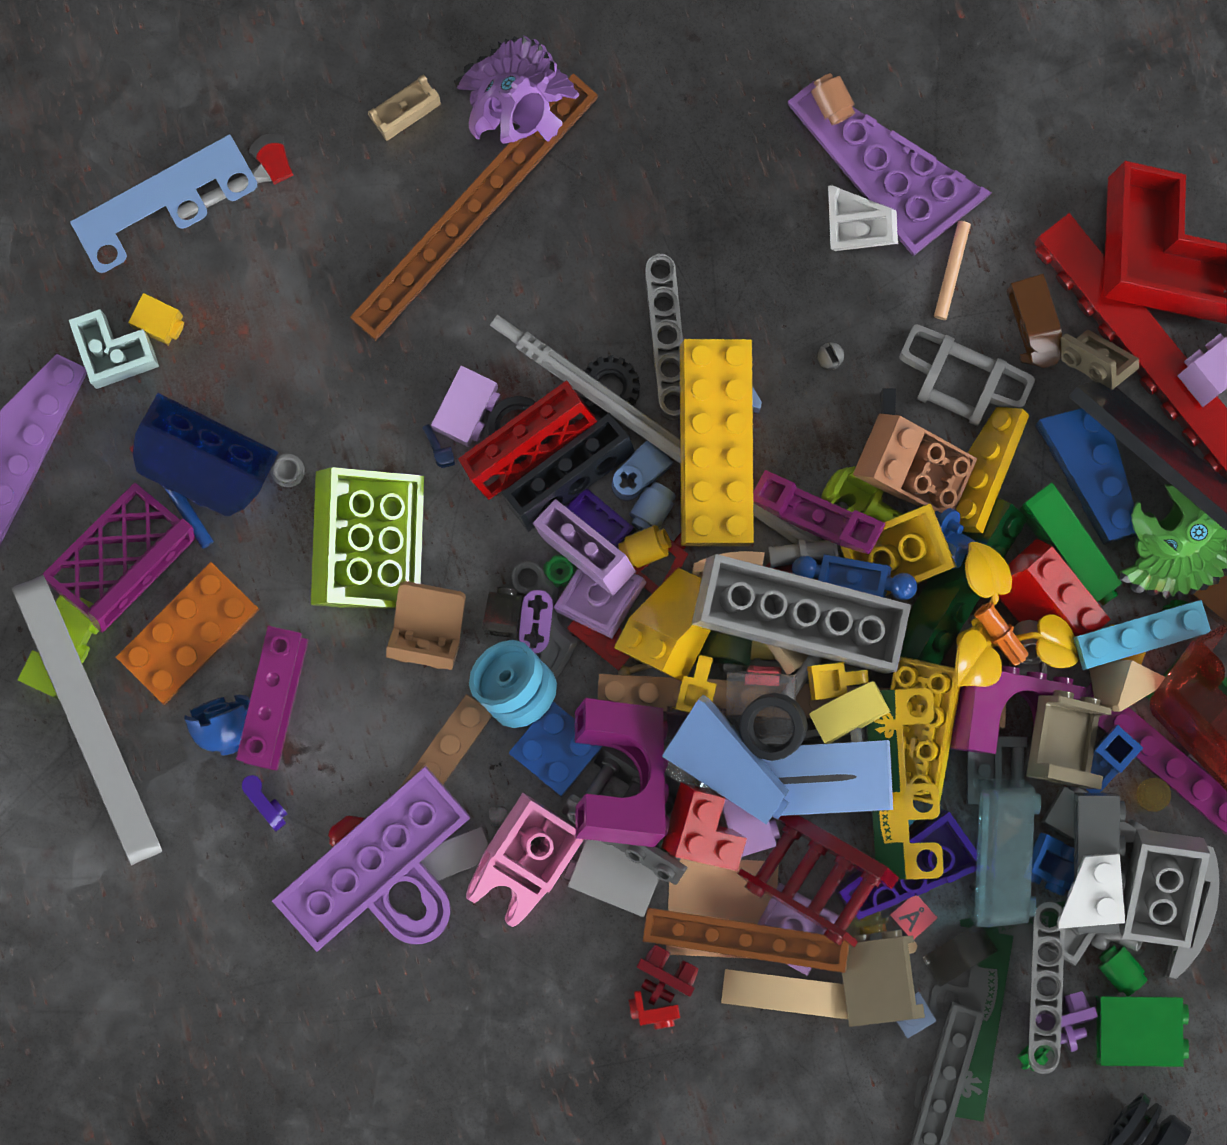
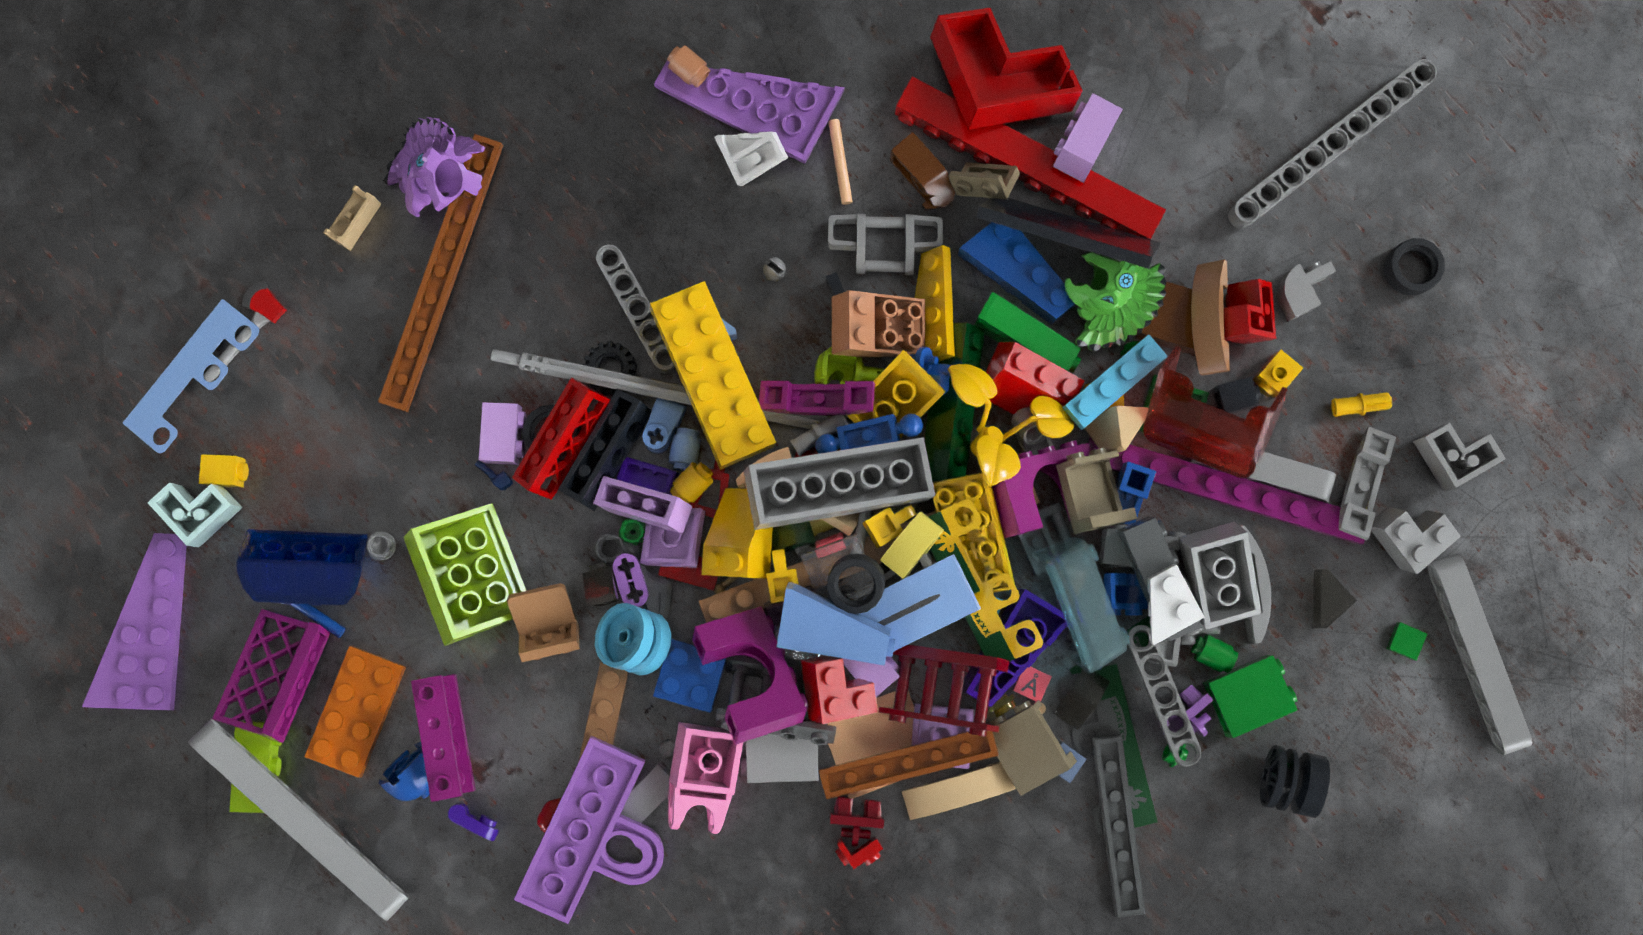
camera: 25 degrees left, 0 degrees up
orange axle [974,602,1028,666] -> none
clear yellow plate [1136,778,1171,812] -> none

